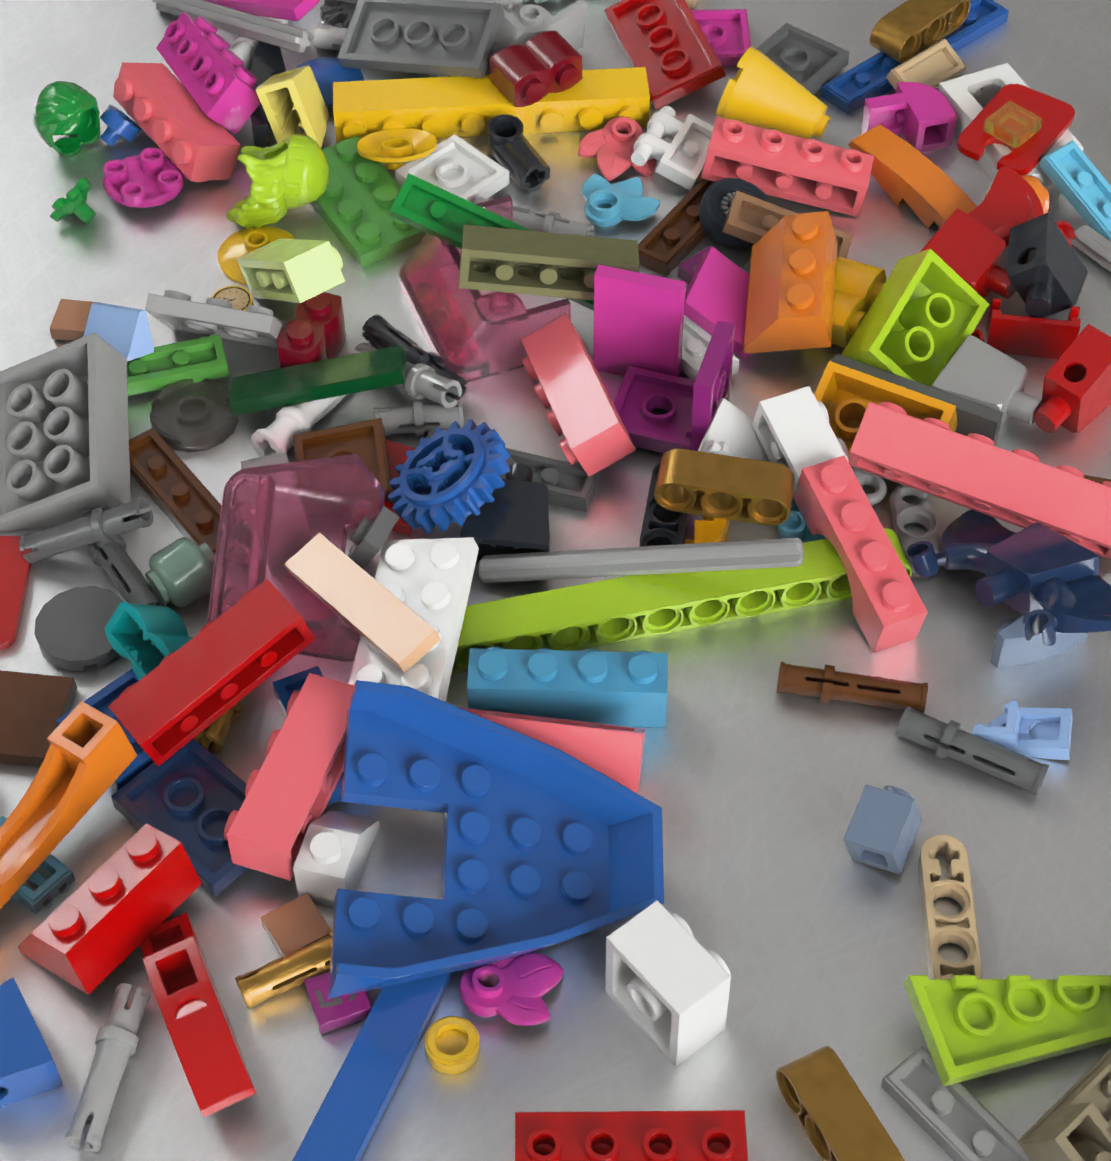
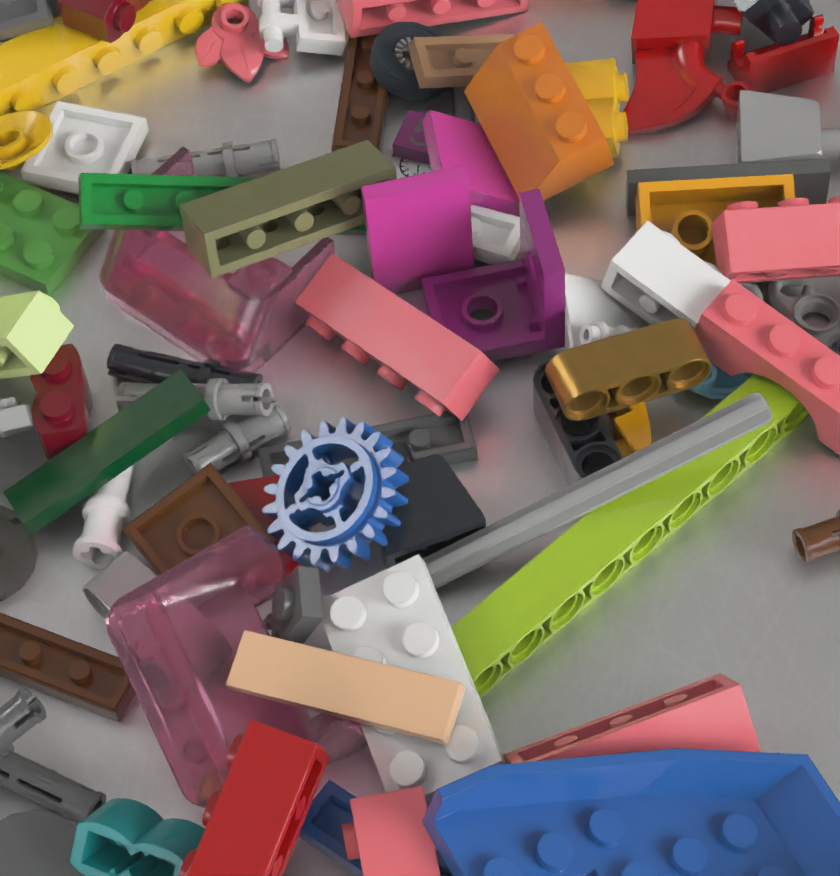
camera: 25 degrees left, 5 degrees up
sand green head [145,537,219,608] -> none
dark azure brick [467,647,668,728] -> none
black piece [487,114,550,193] -> none
medium azure plate [582,174,660,227] -> none
lime slope [841,249,989,387] -> none

